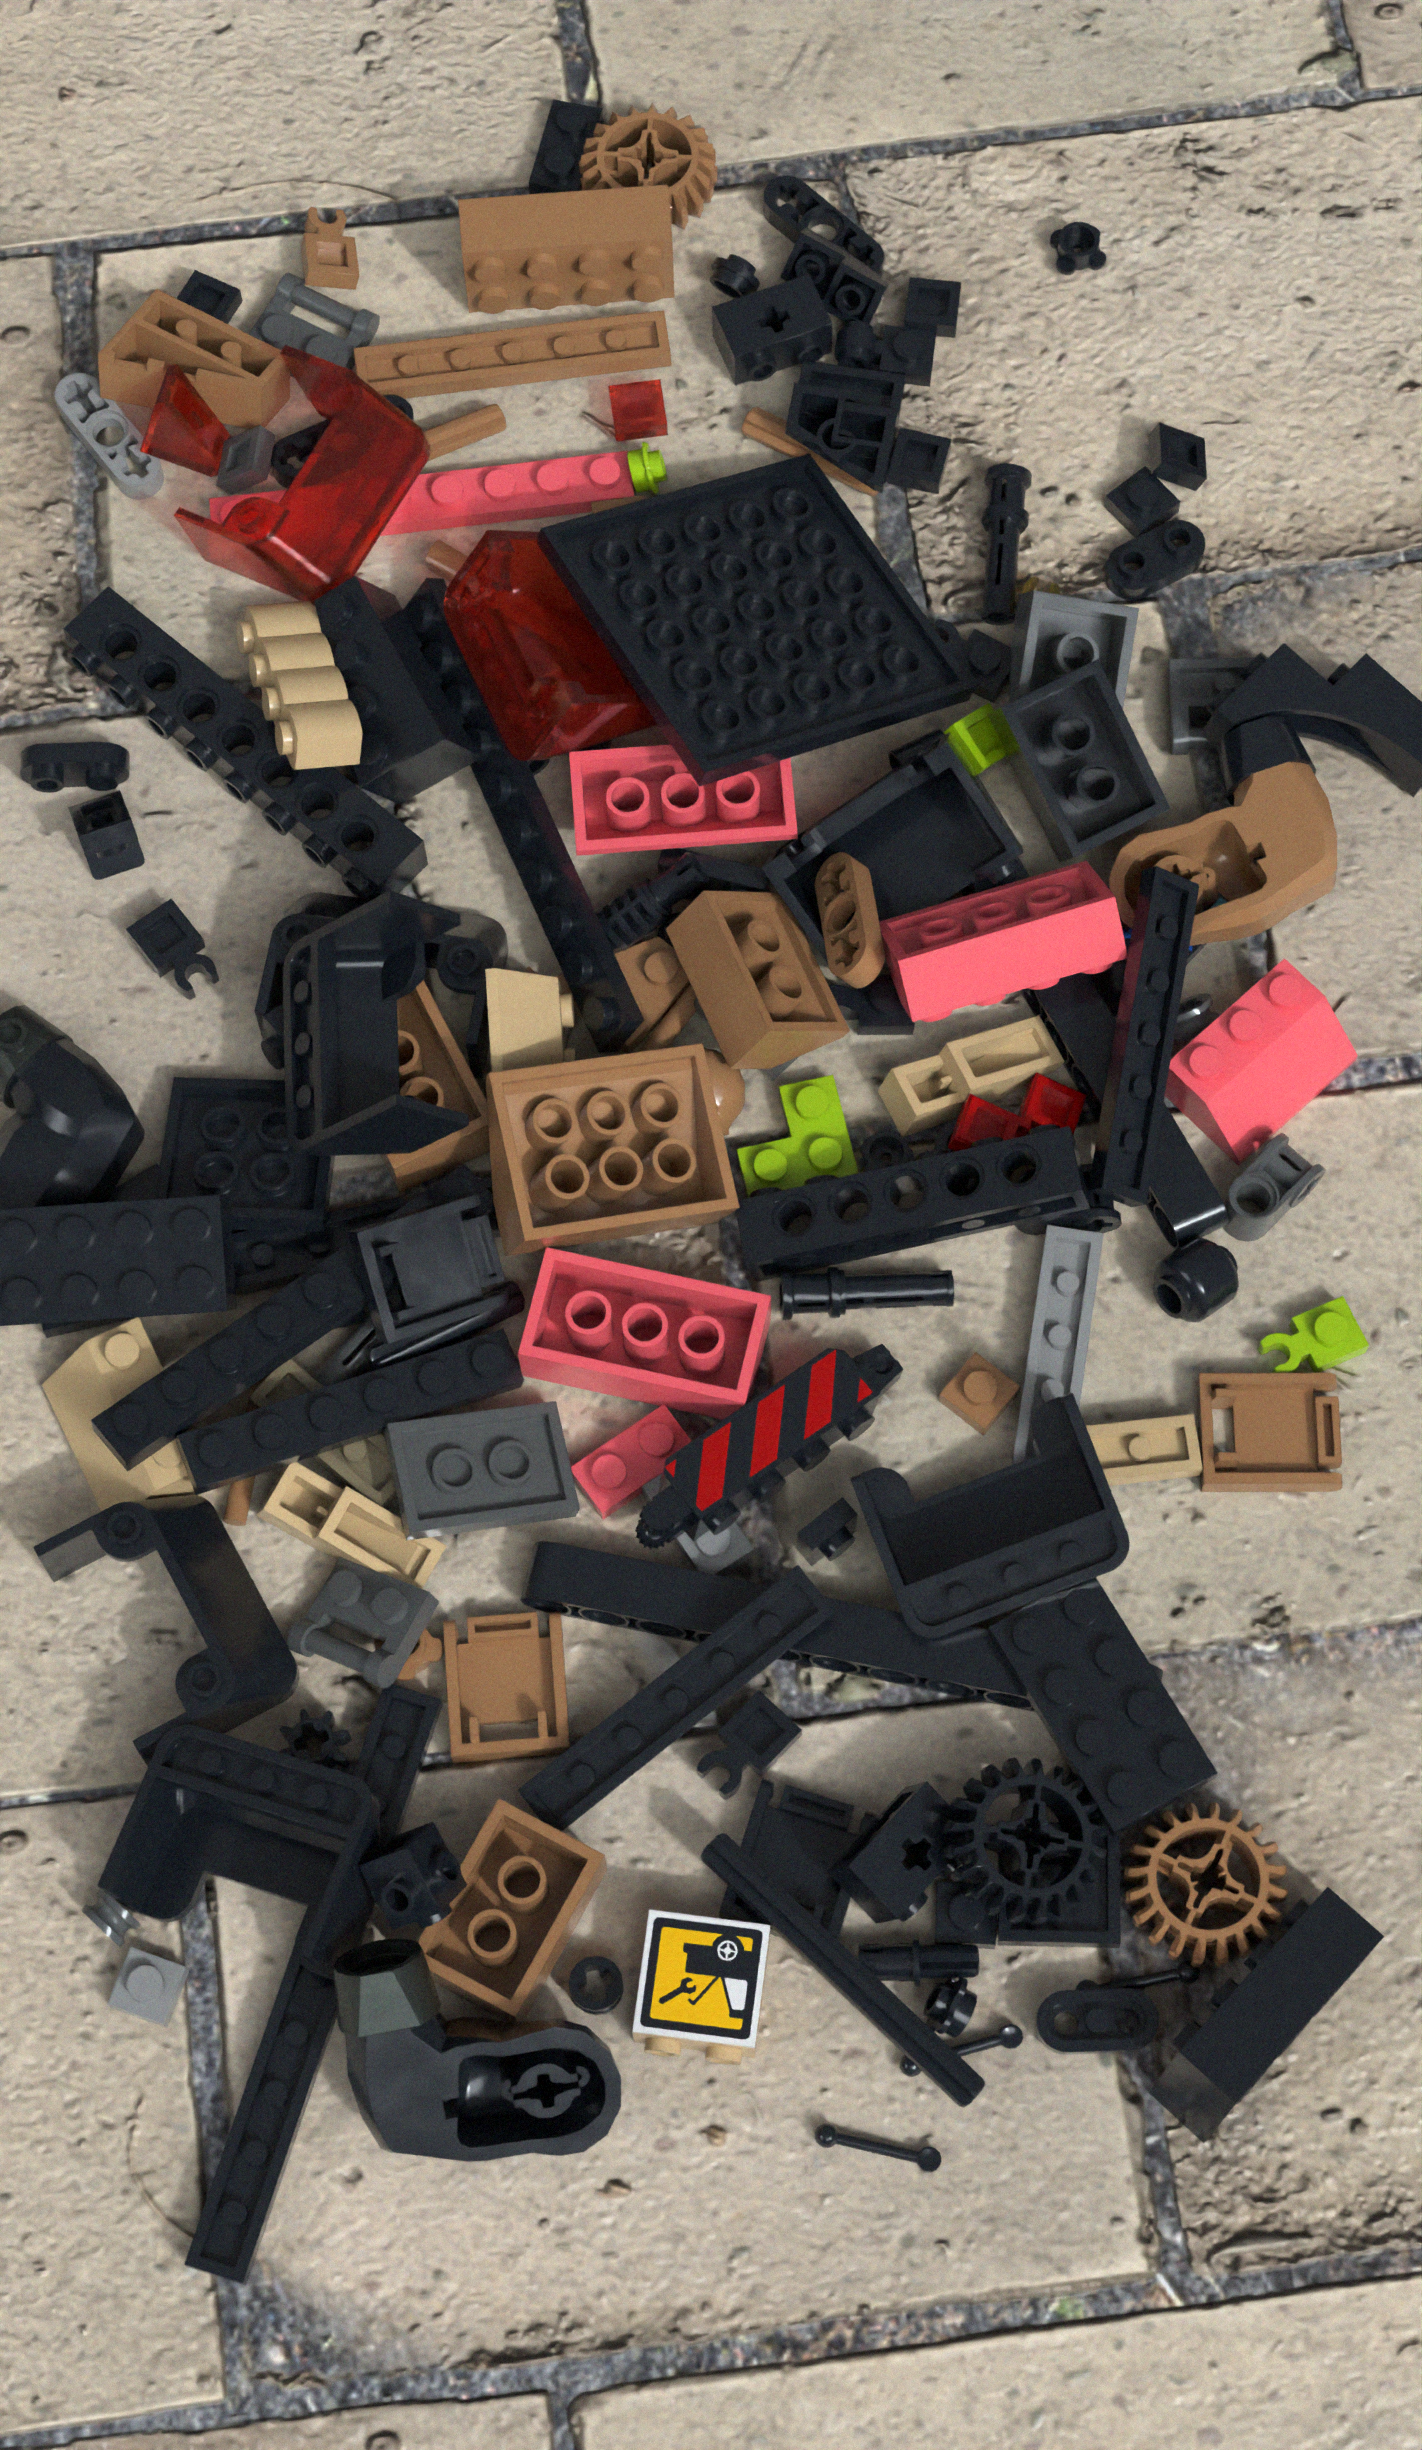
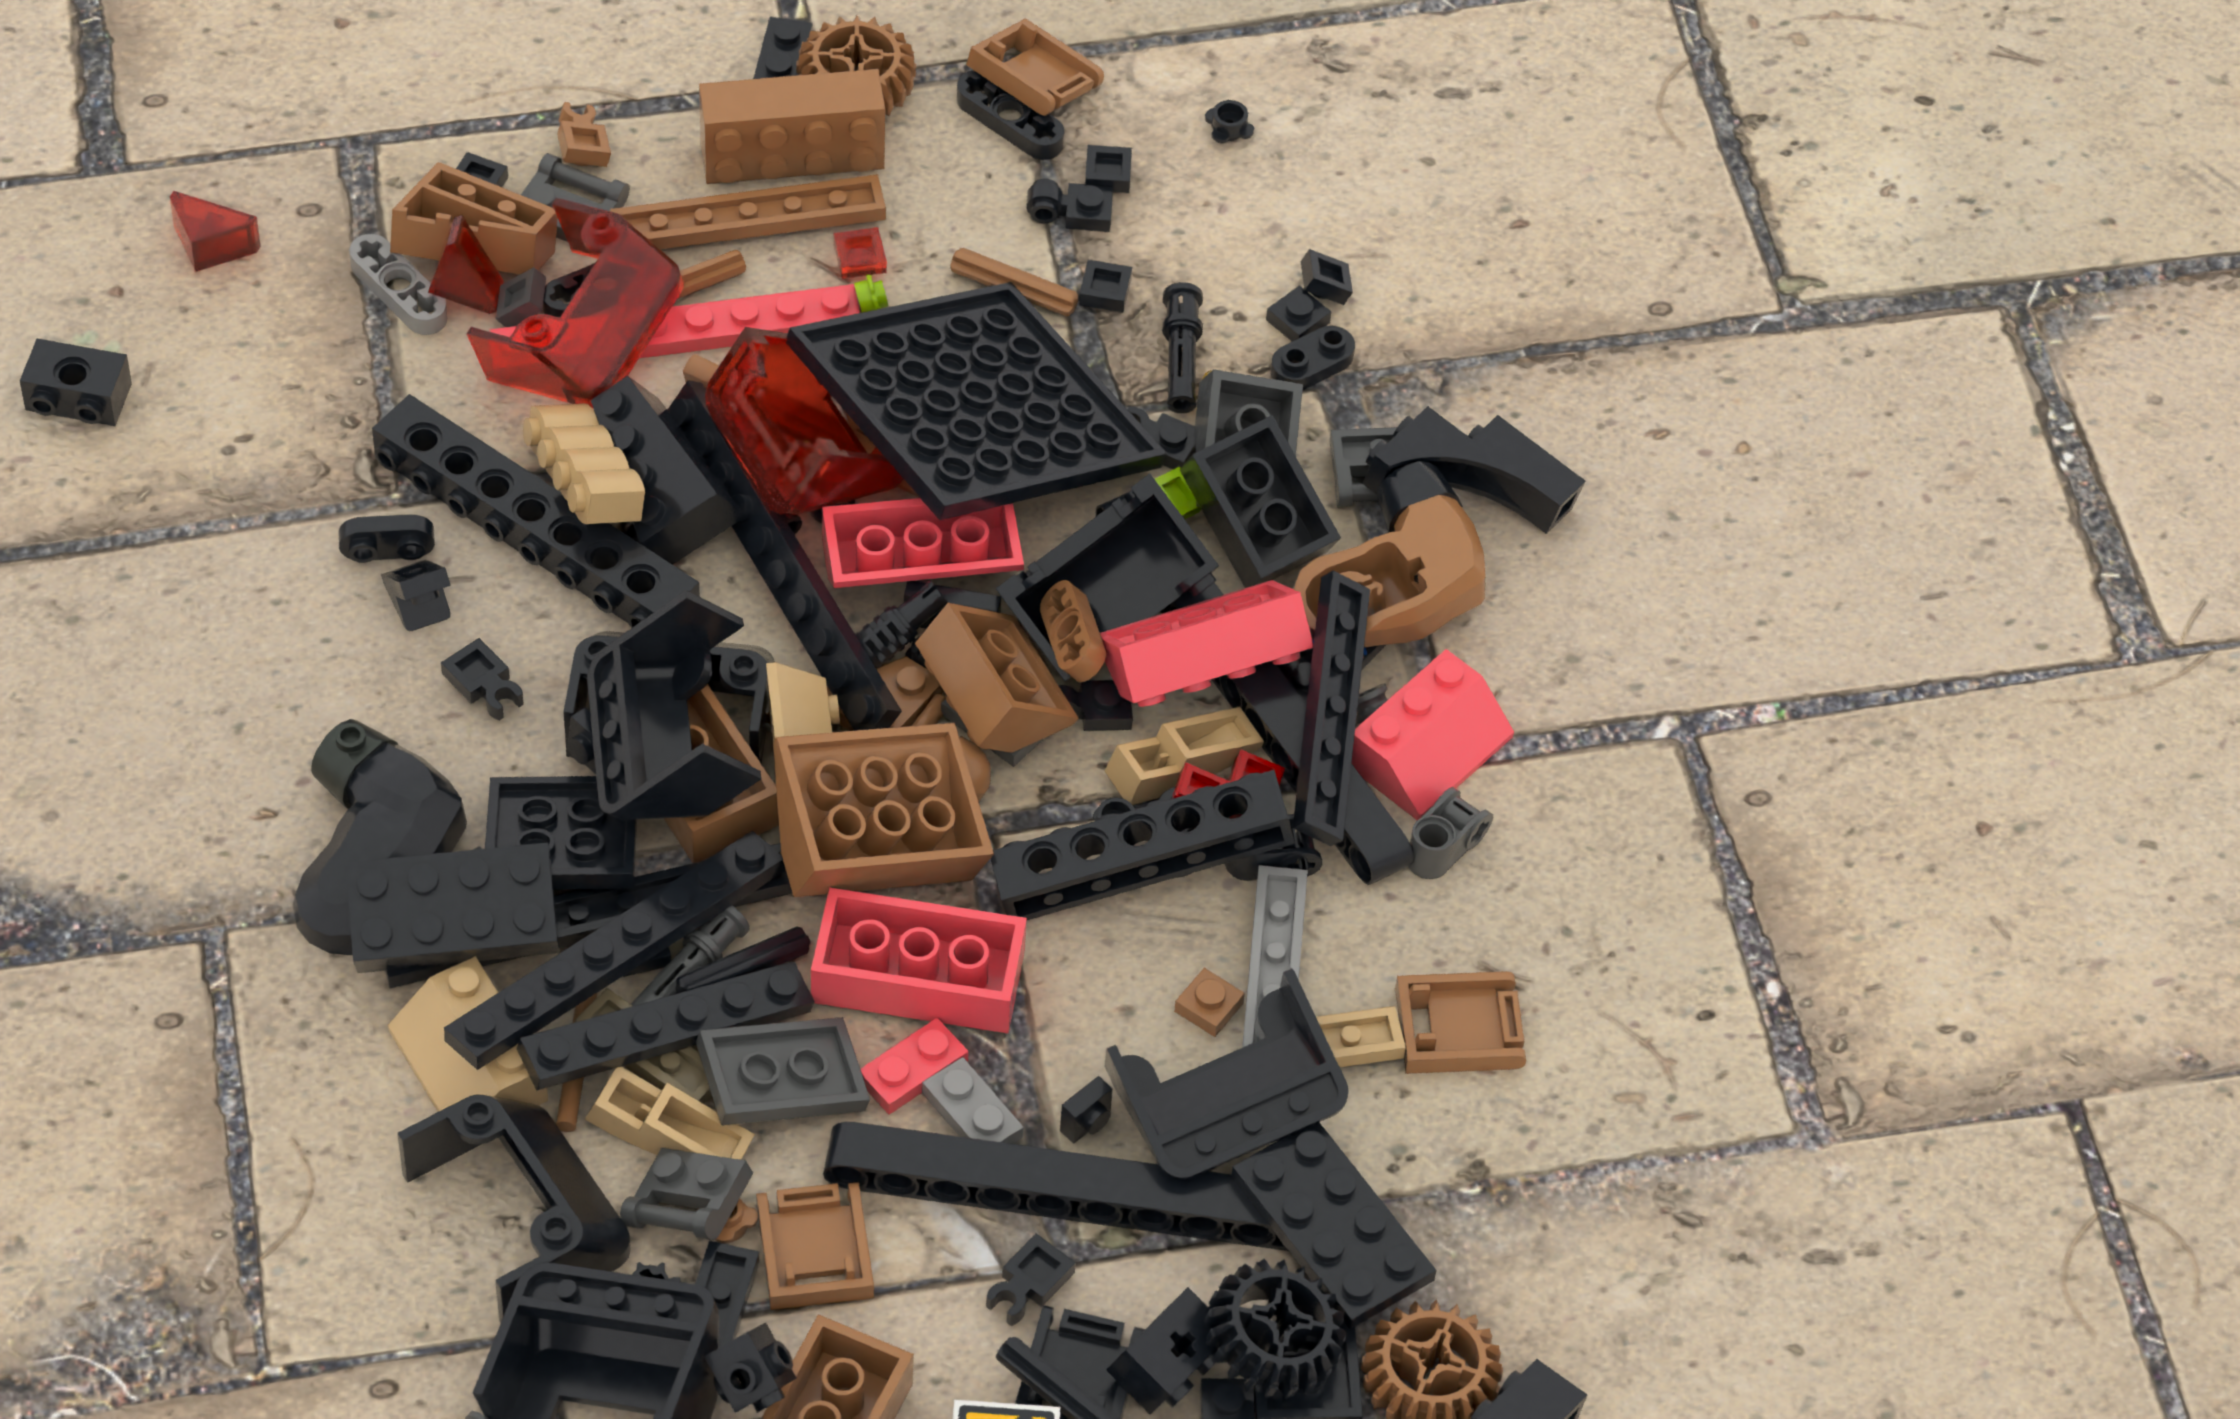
camera: 10 degrees left, 15 degrees down
black container [347,1192,510,1344] -> none
black plate [517,1565,836,1832] -> none
black hinge [635,1344,903,1550] -> none
black plate [710,254,760,299] -> none
black brick [712,274,833,386] -> none
lime plate [737,1075,859,1198] -> none
black pin [779,1267,954,1320] -> none
black slope [780,227,889,324] -> none
black slope [785,360,906,493] -> none
black head [1153,1238,1239,1322] -> none
lime plate [1258,1296,1369,1373] -> none
none -> medium nougat container [966,18,1104,116]

